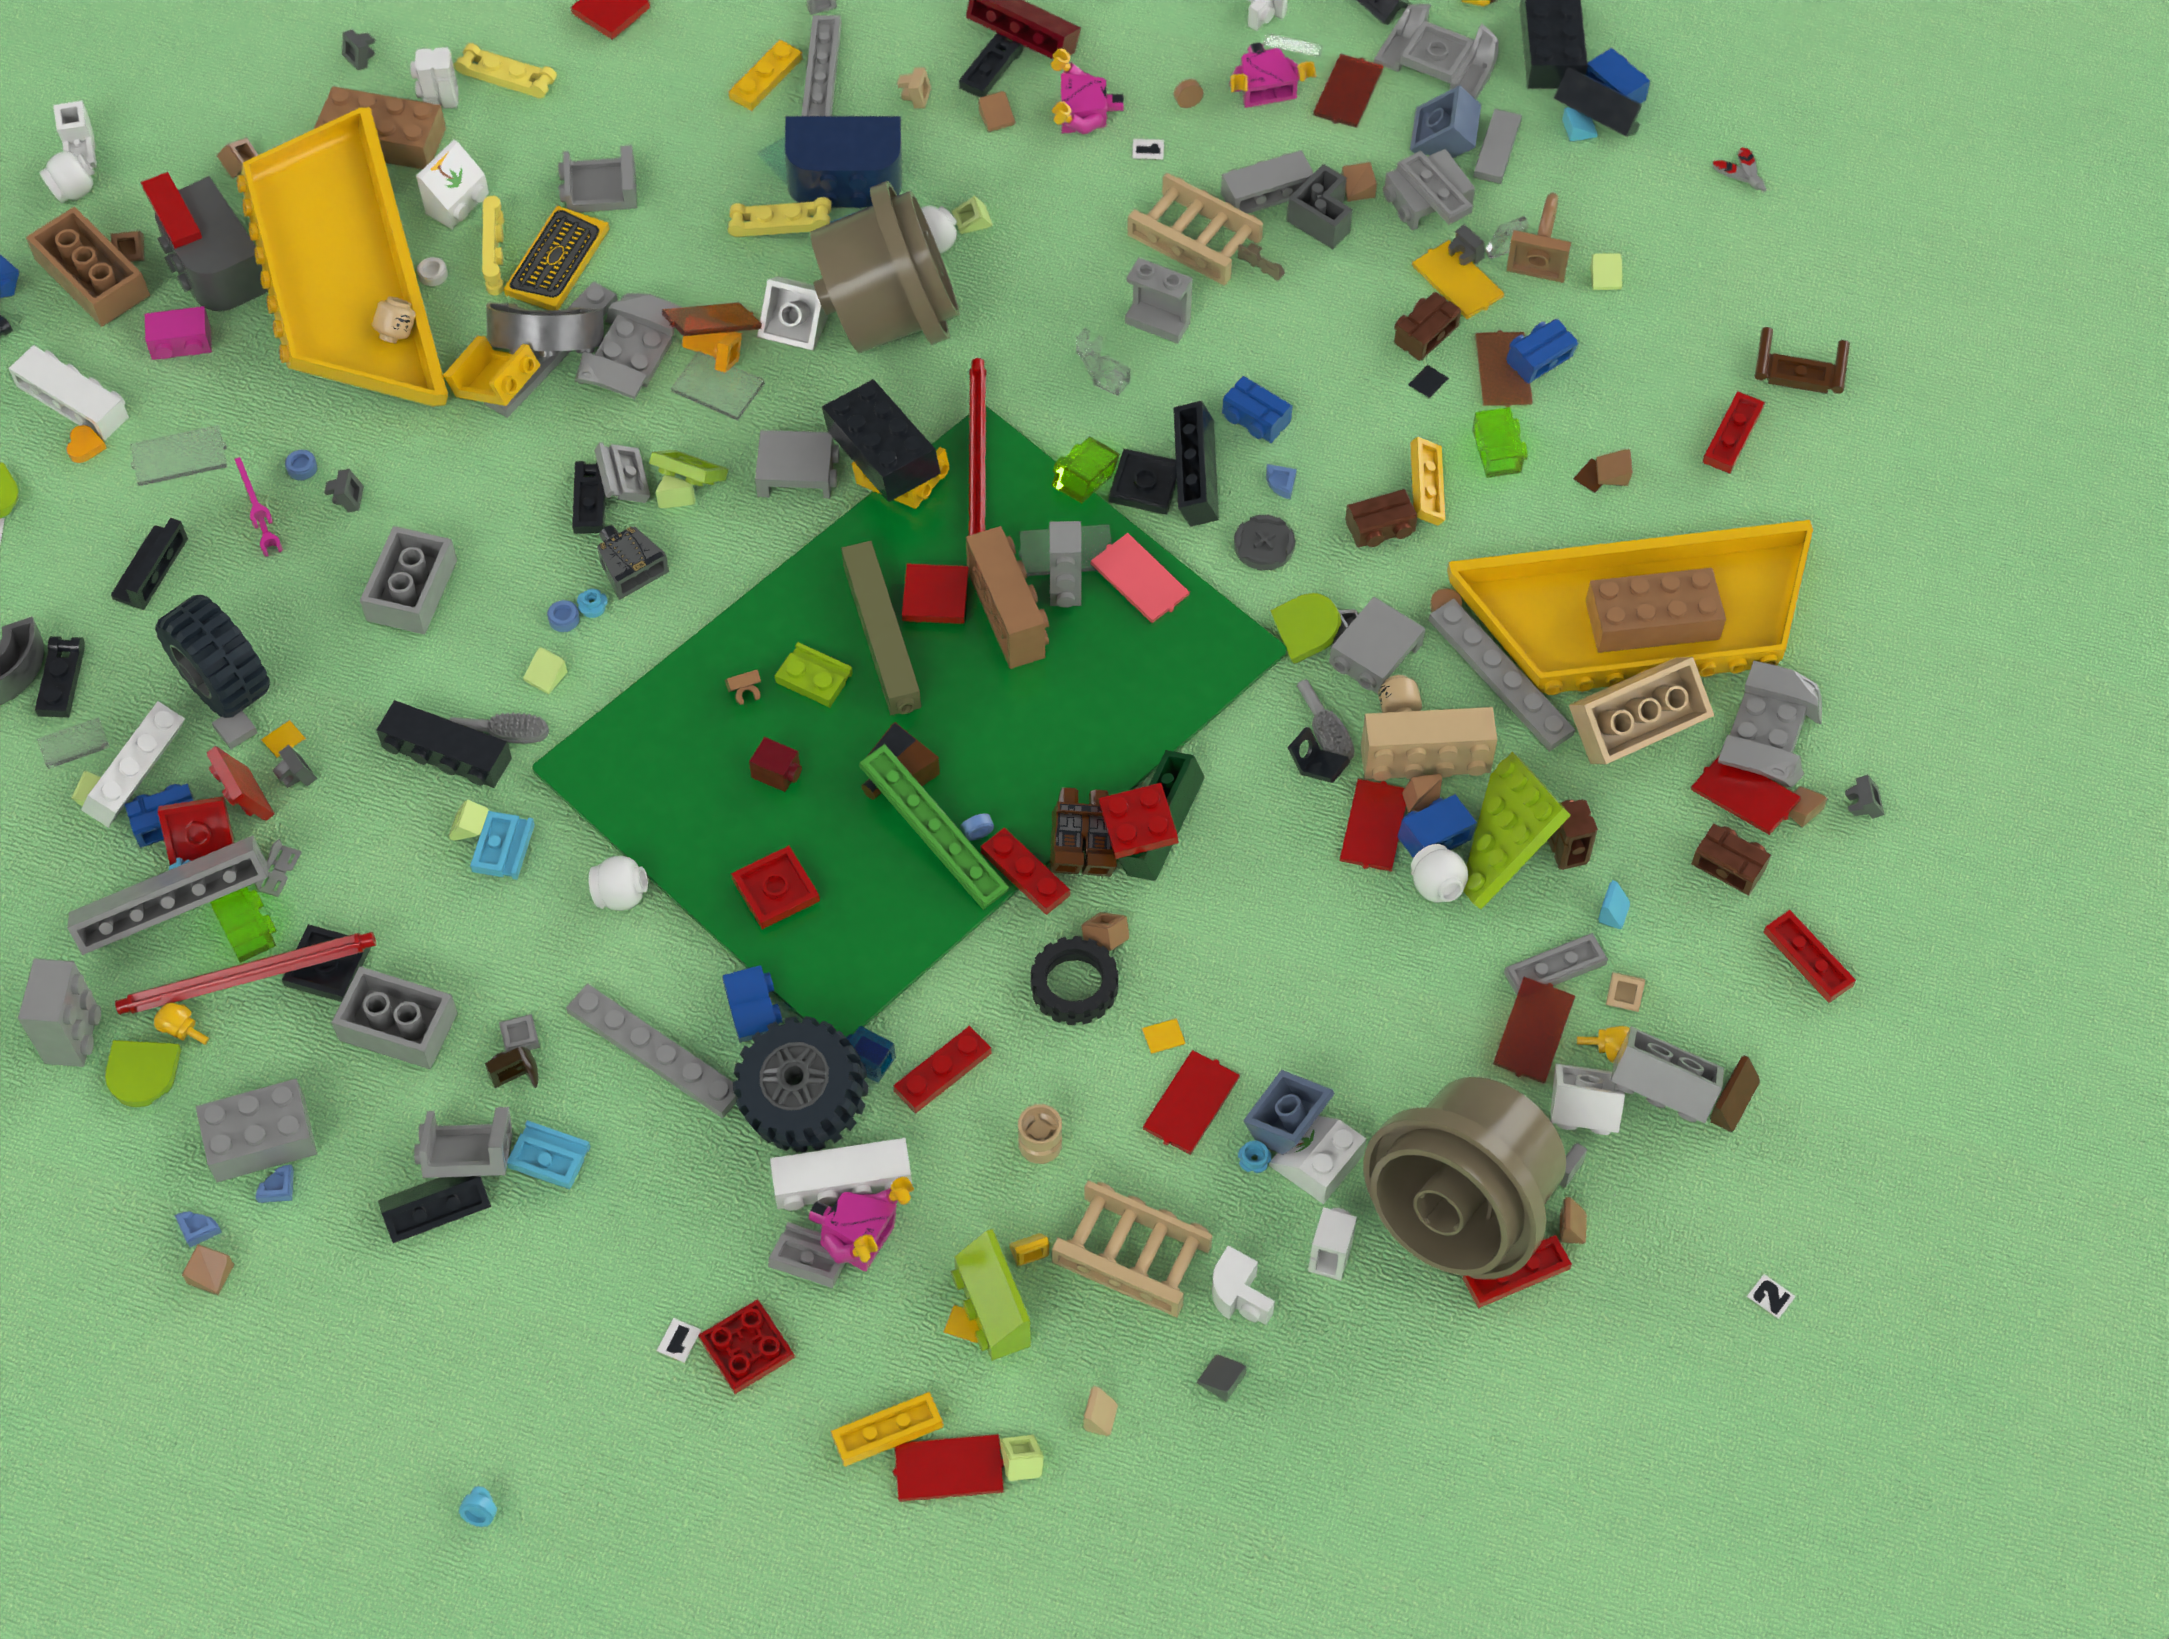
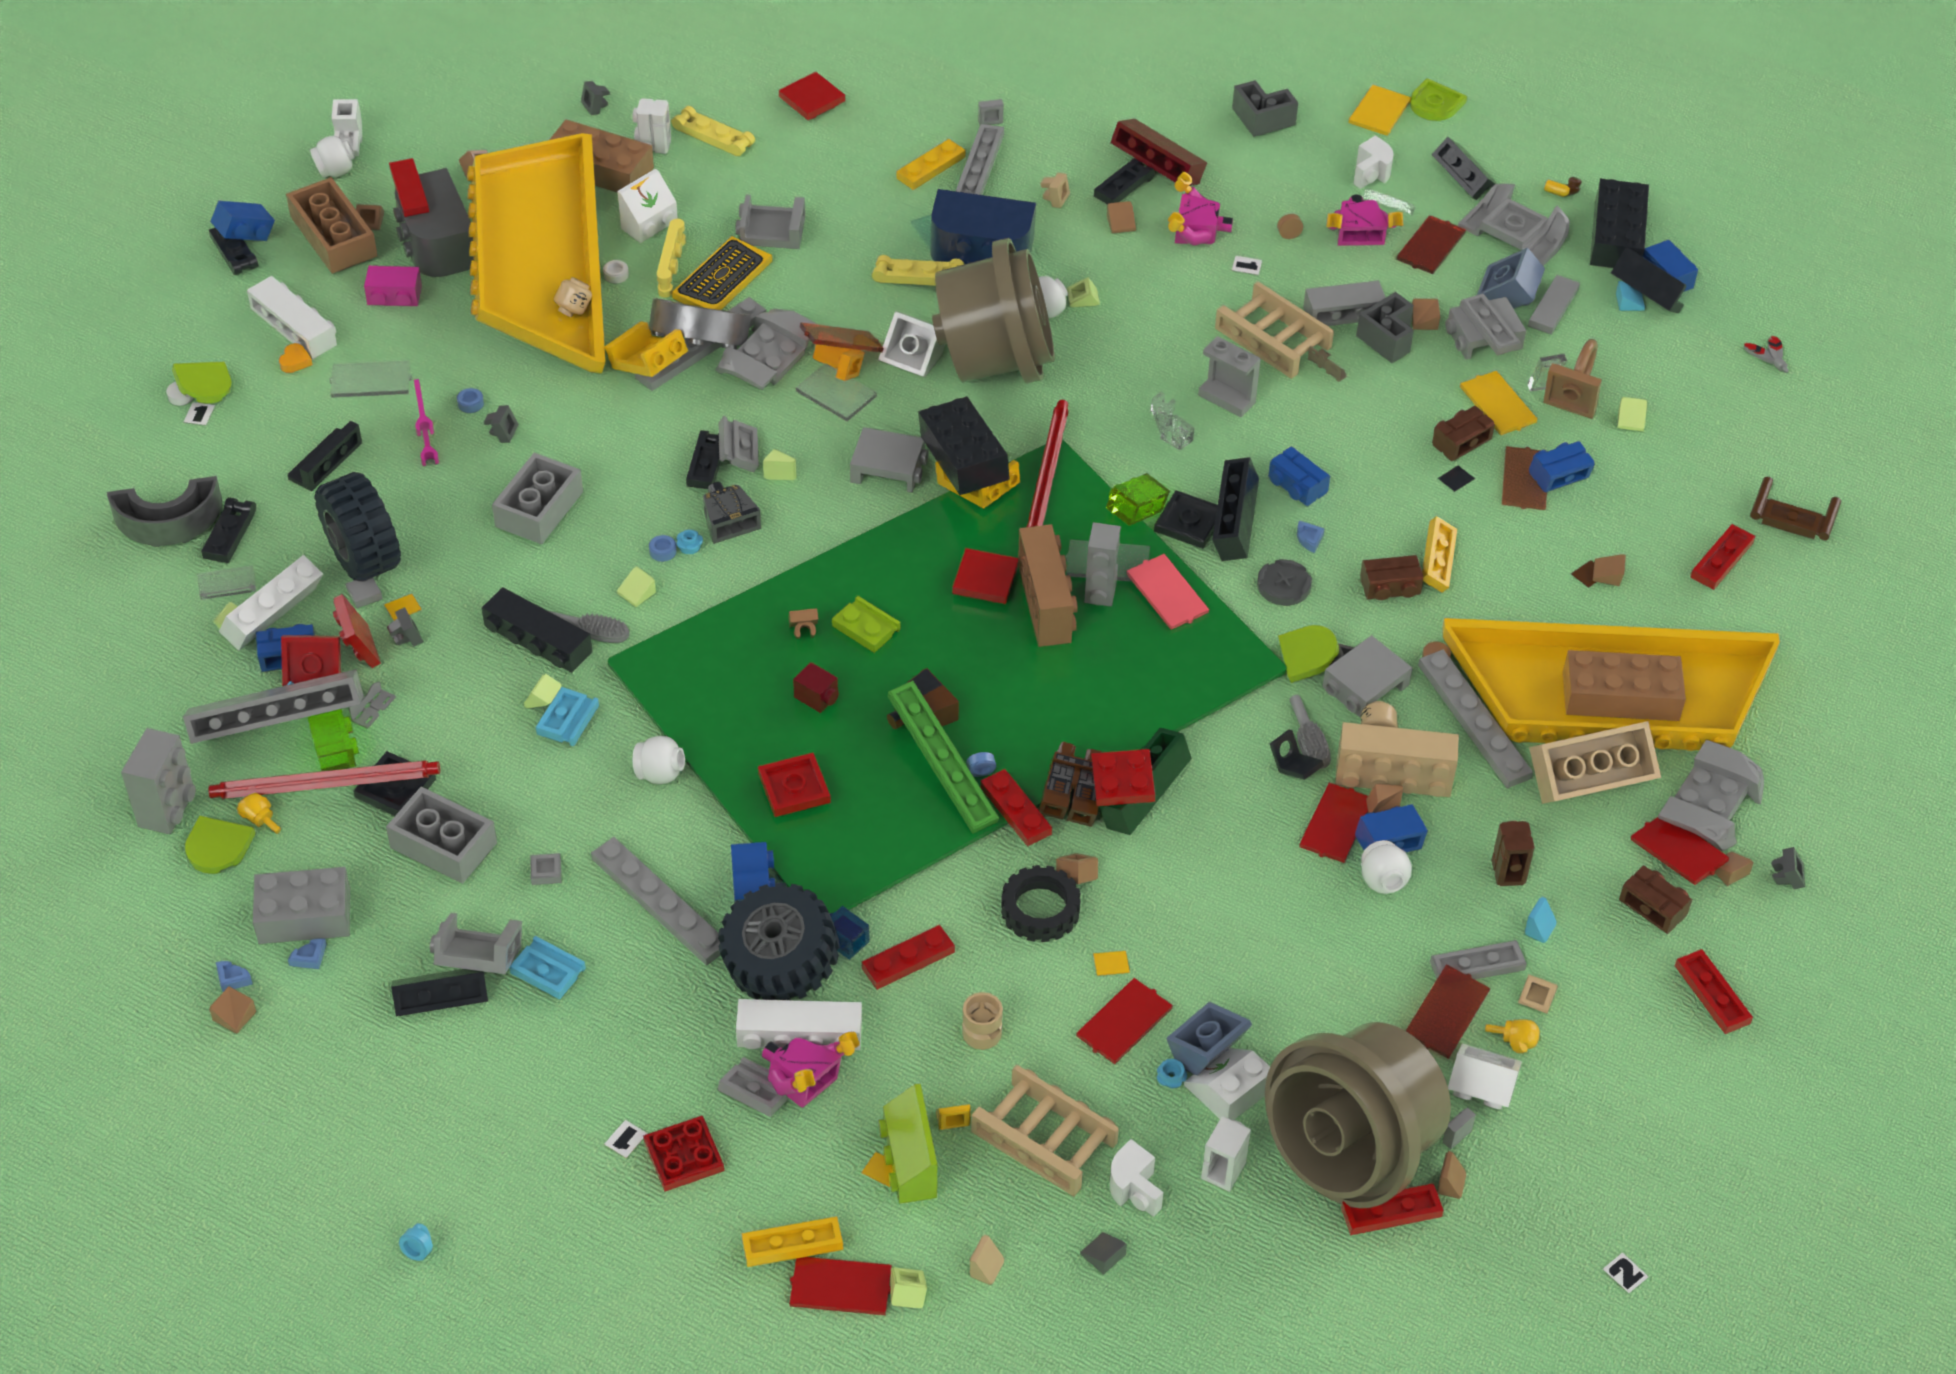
camera: 10 degrees right, 10 degrees down
dark brown plate [485,1047,538,1088] -> none
lime plate [649,450,729,486] -> none
olive brick [841,541,921,715] -> none
dark grey tile [1448,224,1485,266] -> none
lime plate [1463,752,1571,910] -> none
clear neon green brick [1472,407,1528,478] -> none
light grey brick [1611,1027,1724,1123] -> none
reddish brown slope [1710,1055,1760,1132] -> none

